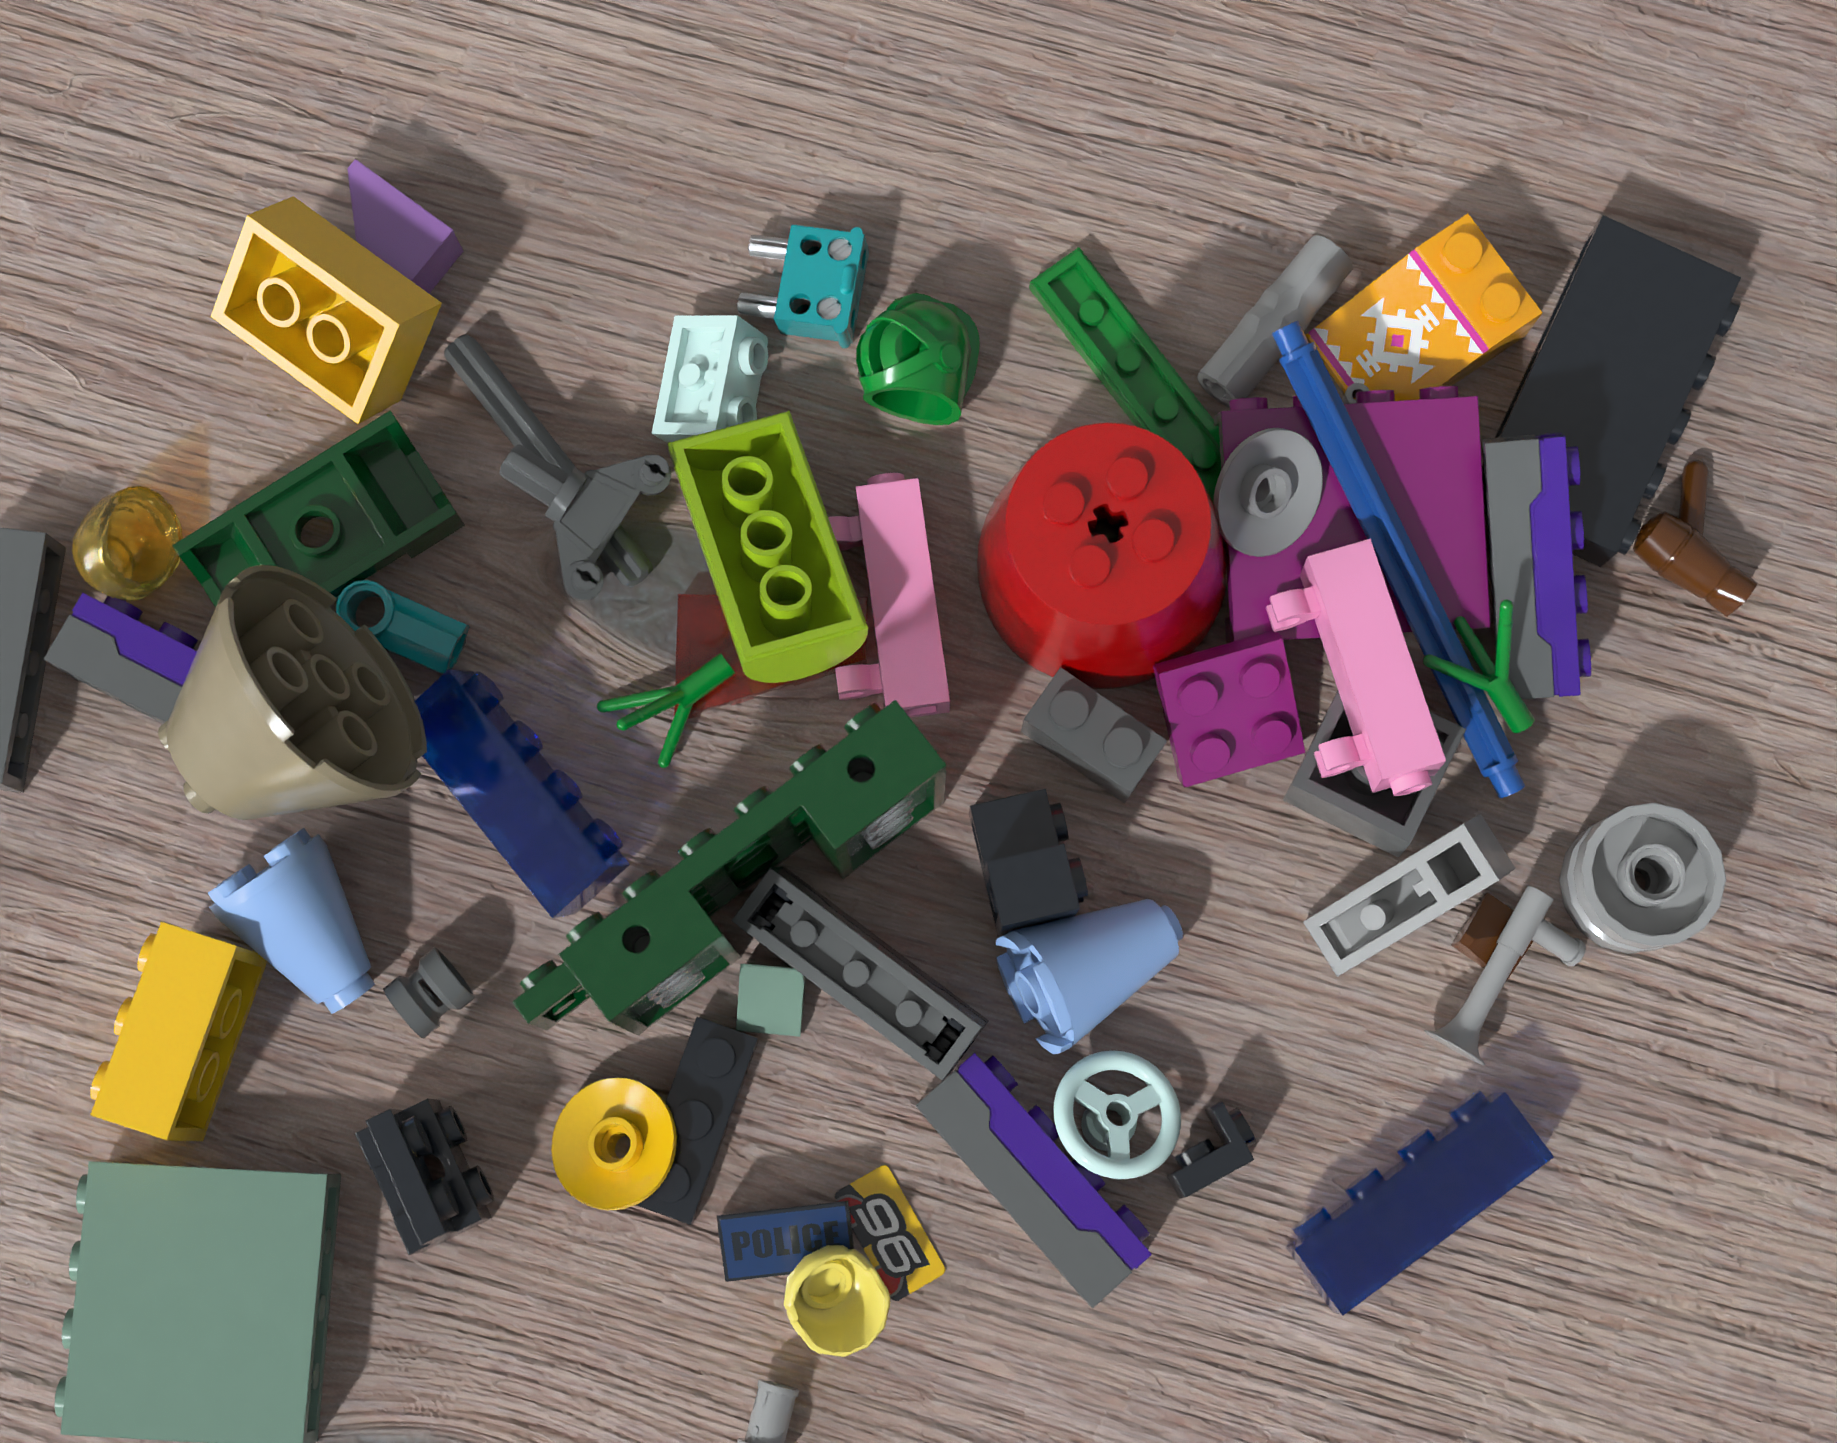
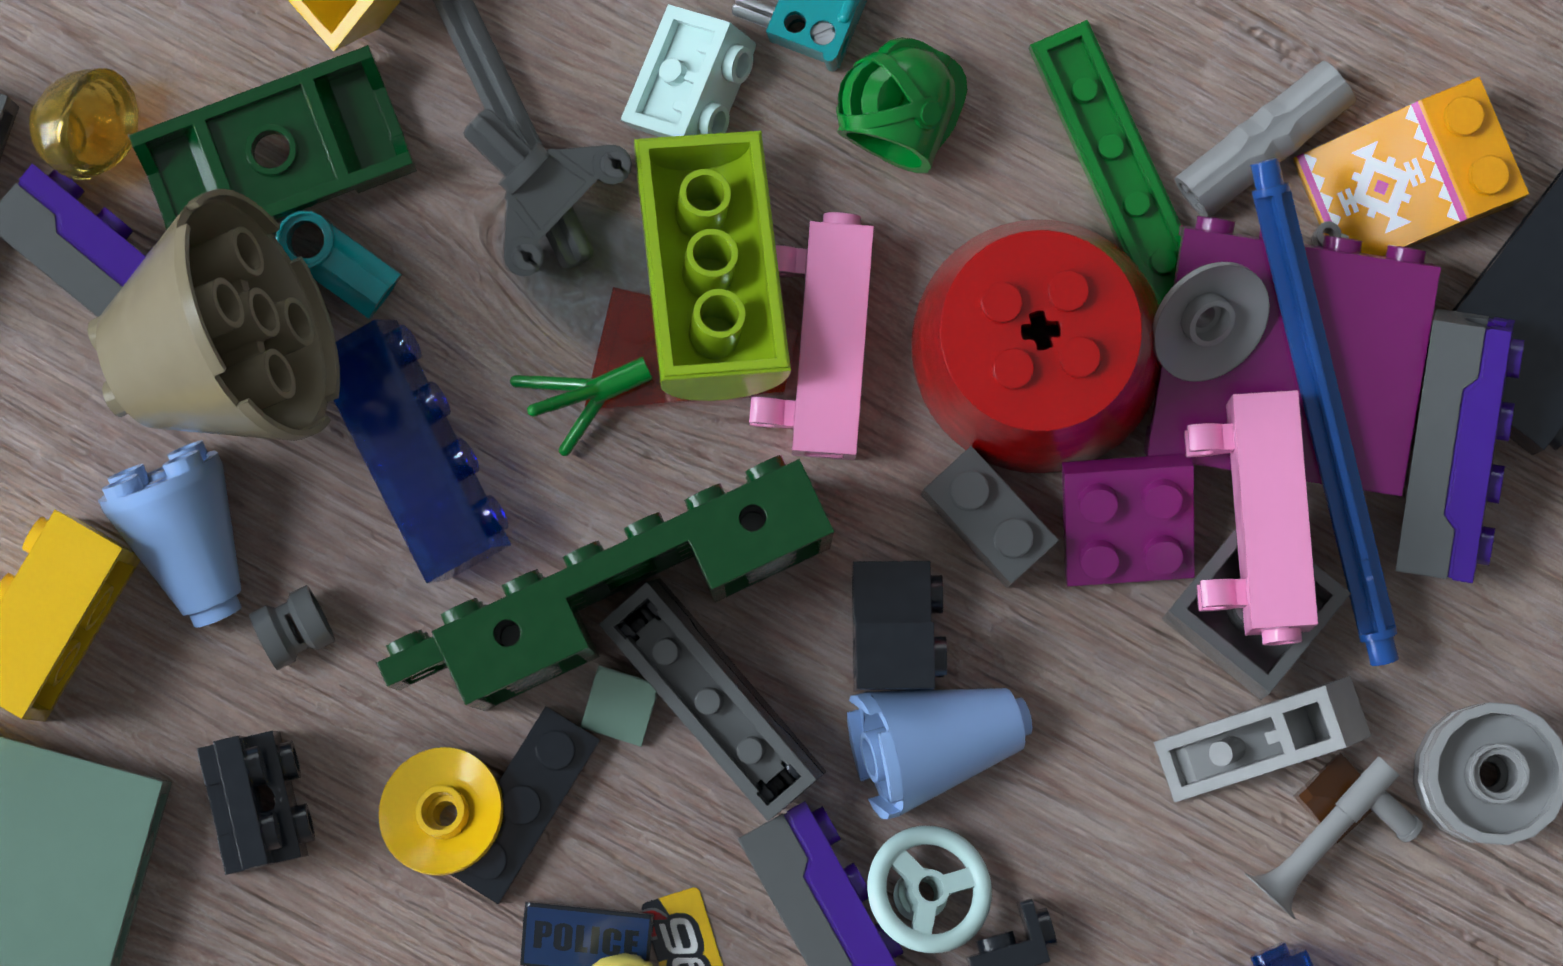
camera: 10 degrees right, 5 degrees up
green plant [1423,599,1535,733] -> none

